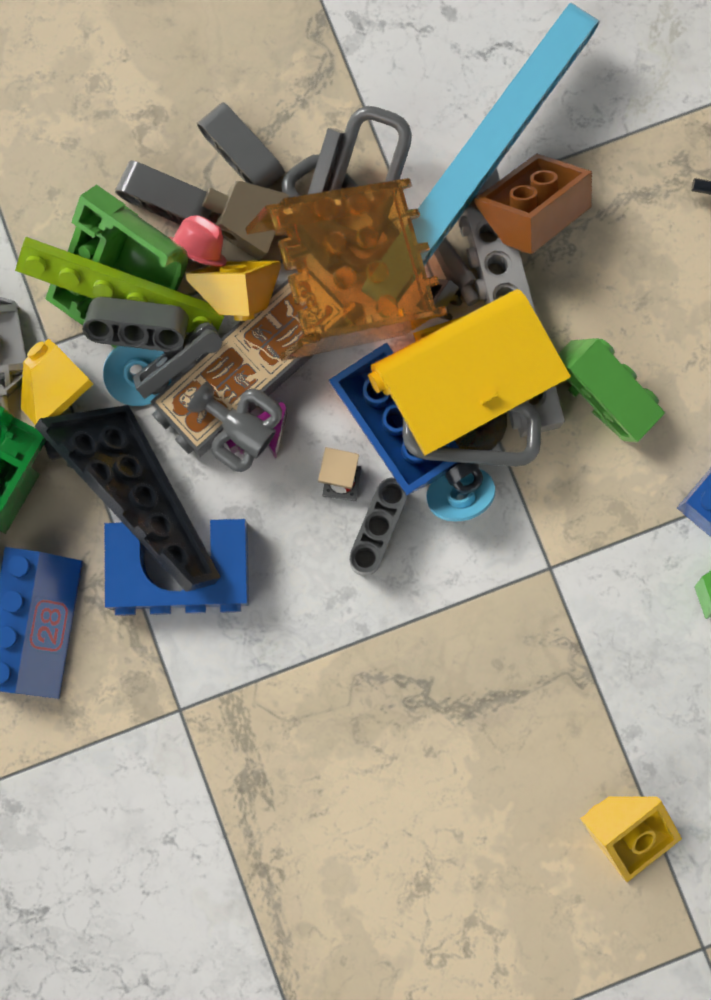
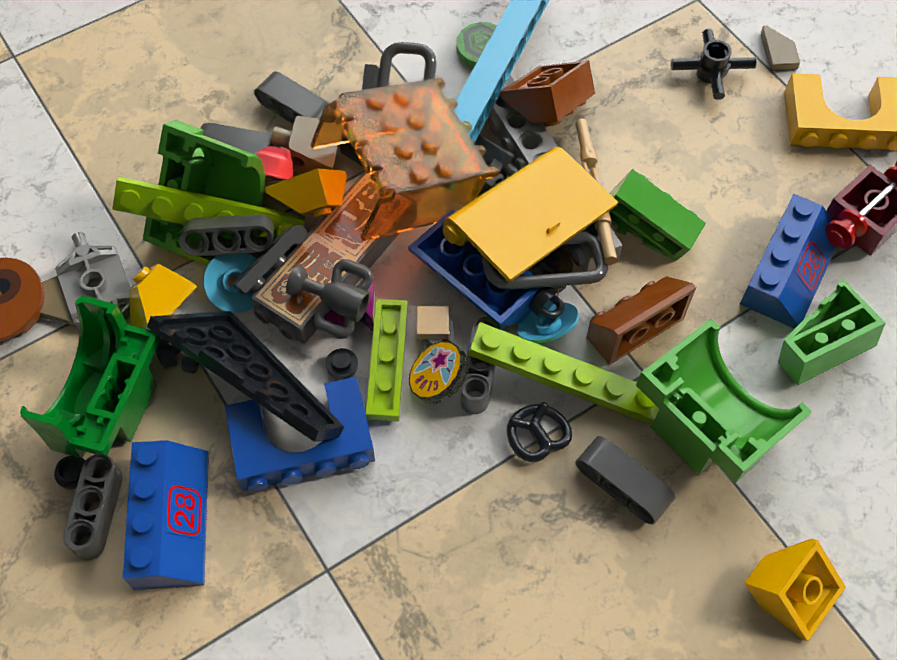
camera: 10 degrees left, 20 degrees down
none -> black plate [325,348,358,380]
none -> lime plate [366,299,408,421]
none -> tile [409,341,468,404]
none -> bright green tile [457,22,497,68]
none -> lime plate [468,322,659,426]
none -> black piece [506,402,573,462]
none -> tan piece [575,119,617,265]
none -> dark grey beam [575,436,675,525]
none -> dark orange slope [586,276,696,365]
none -> bright green piece [636,319,811,483]

